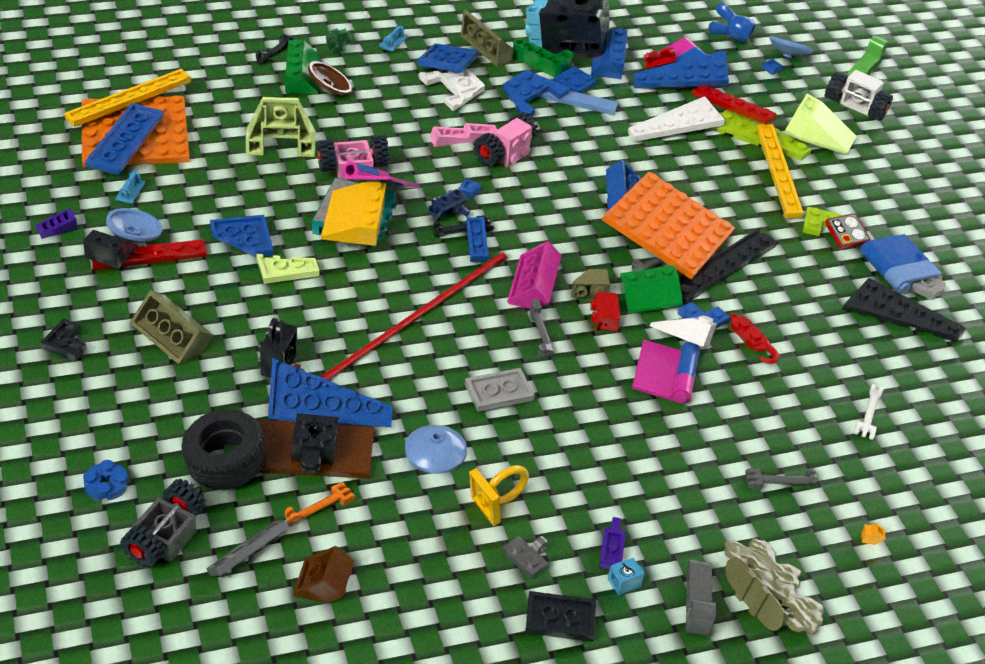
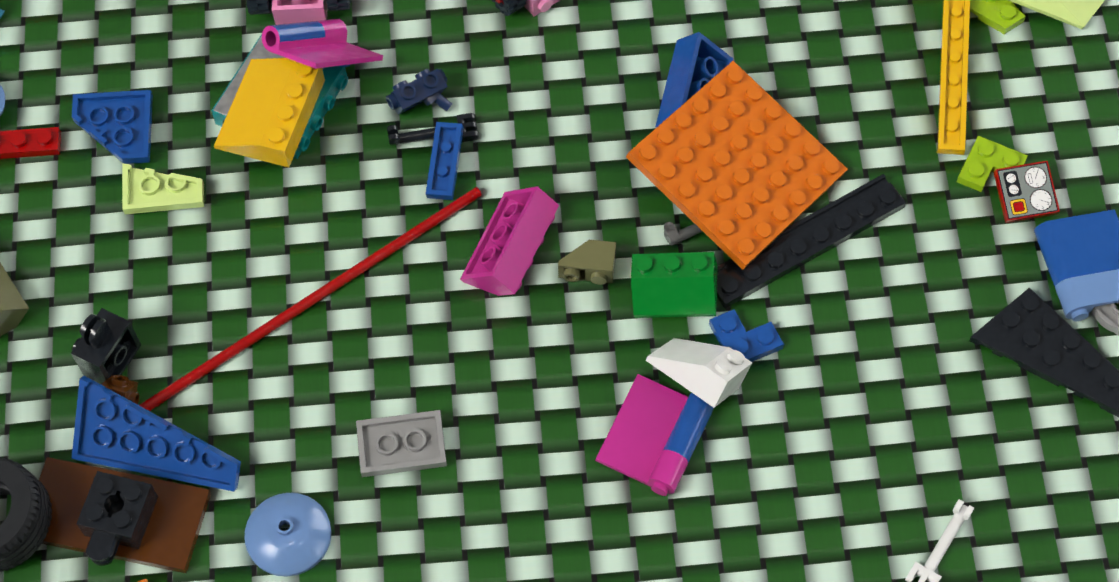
camera: 20 degrees right, 20 degrees up
blue tile [458,179,482,198] -> none
dark grey hinge [530,299,554,357] -> none
red hinge [590,292,620,332] -> none
red plate [730,313,779,364] -> none

